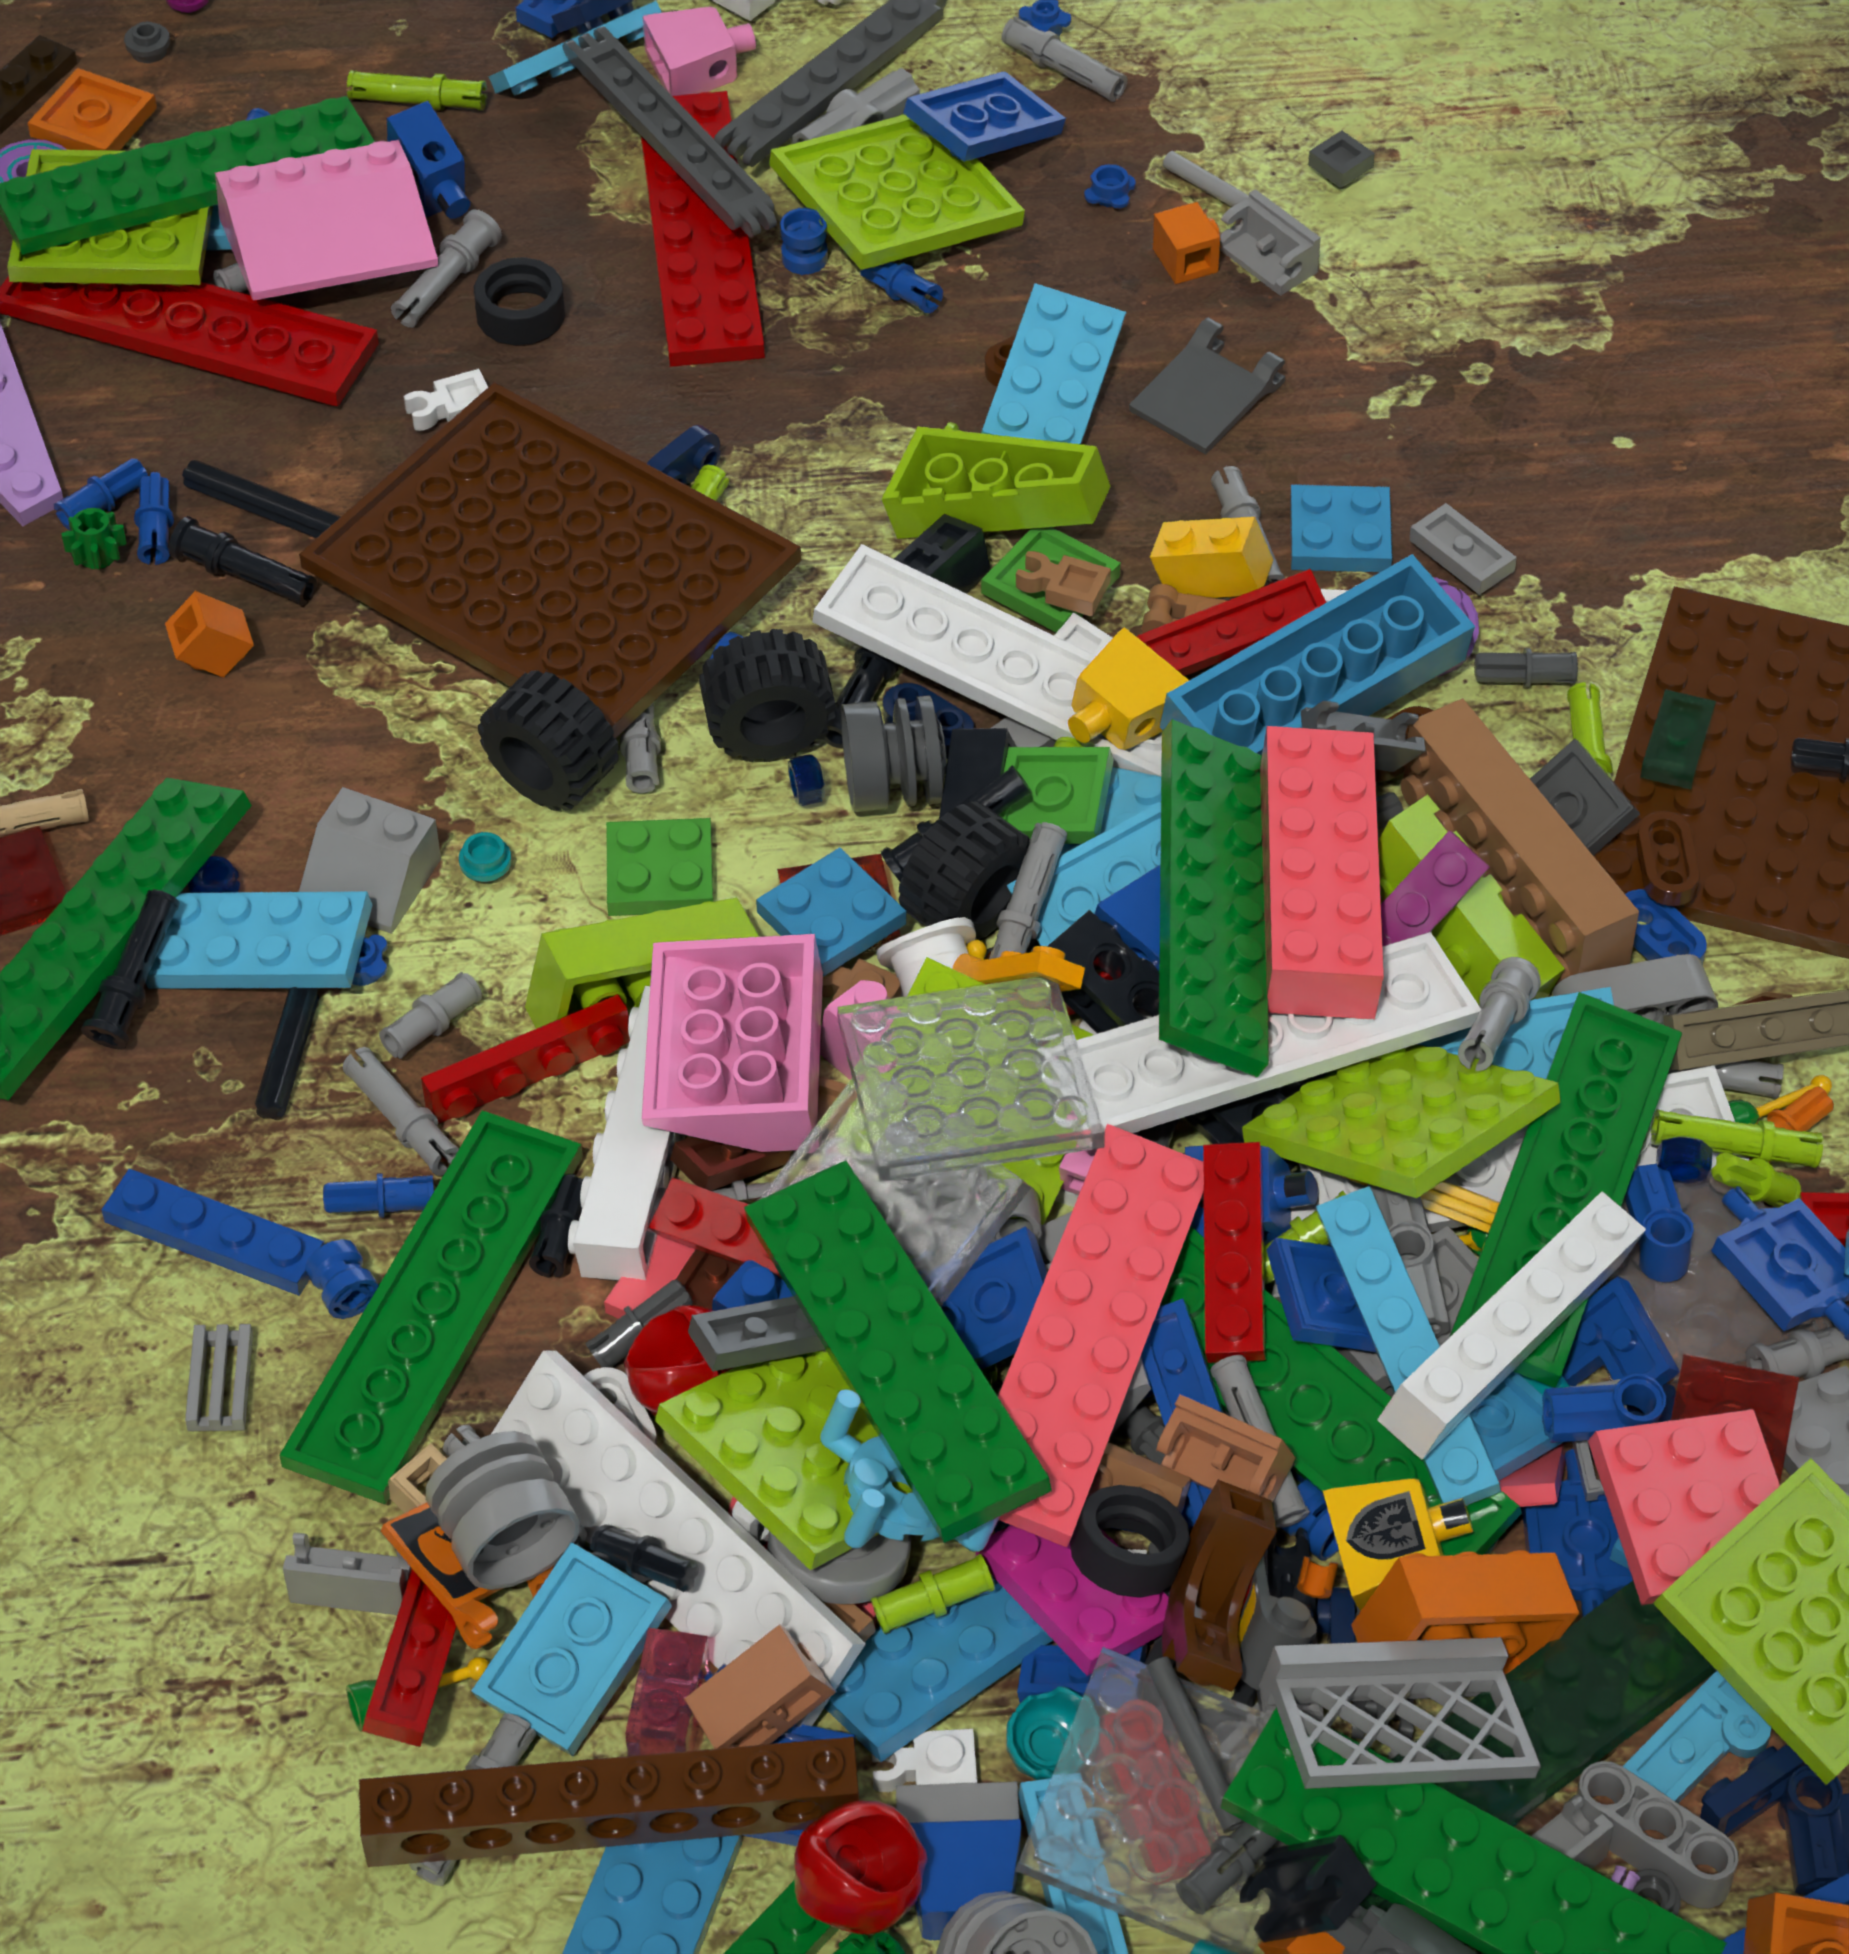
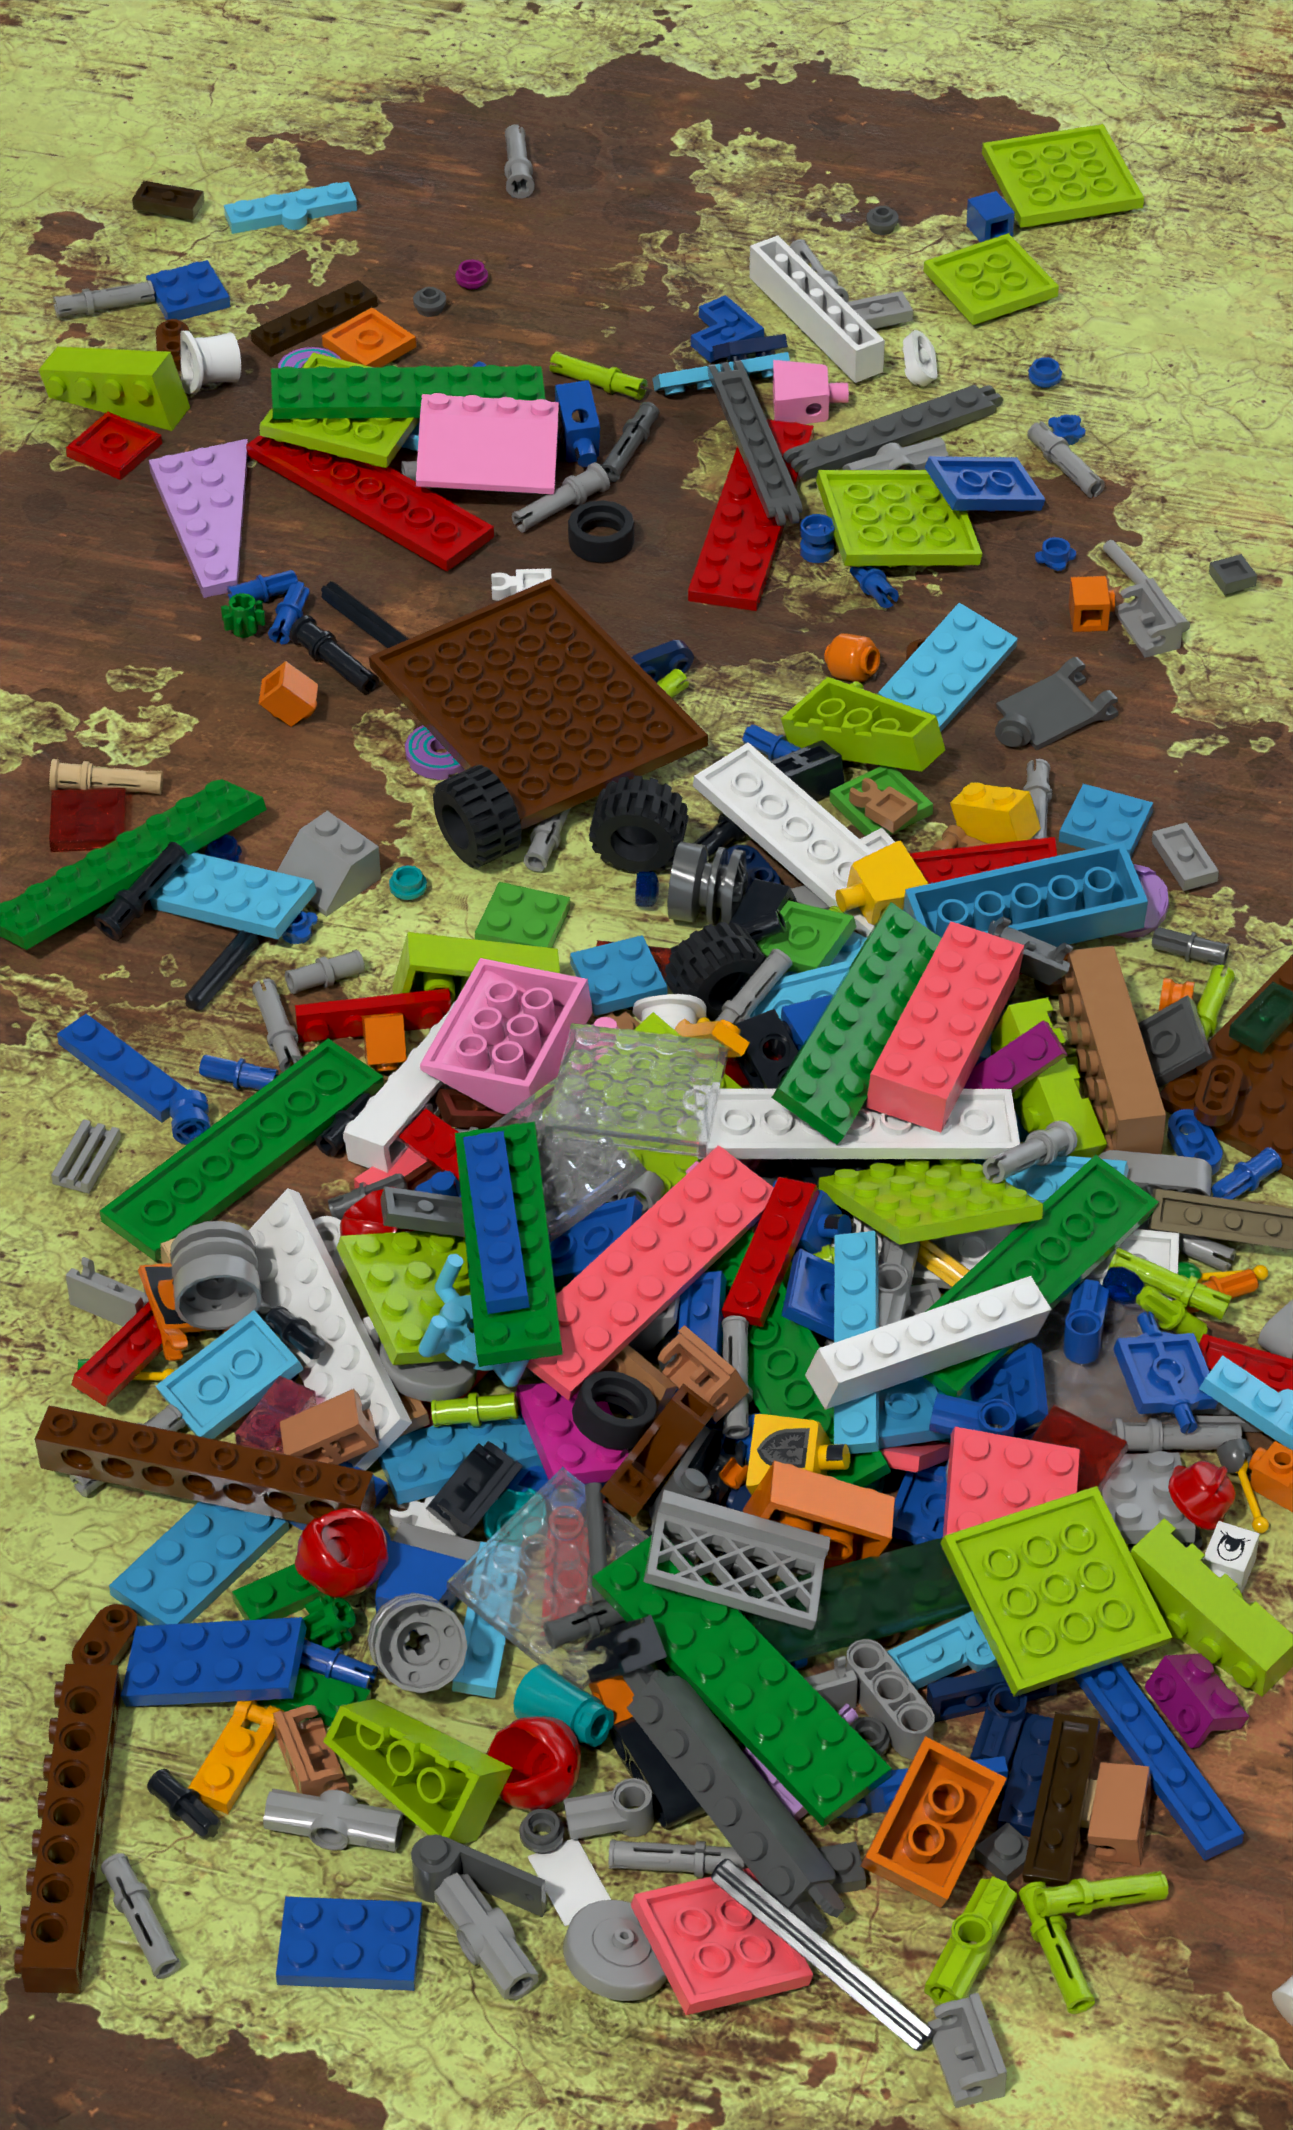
camera: 20 degrees right, 5 degrees down
none -> orange brick [362,1013,407,1071]
none -> medium lavender tile [405,725,465,780]
none -> black hinge [425,1441,523,1538]
none -> blue plate [463,1131,530,1314]
none -> dark grey pin [601,402,660,482]
none -> blue axle [742,724,801,761]
none -> orange head [824,633,880,682]
none -> dark grey plate [995,713,1032,747]
none -> orange wheel [1159,978,1195,1011]
none -> blue axle [1211,1147,1282,1200]

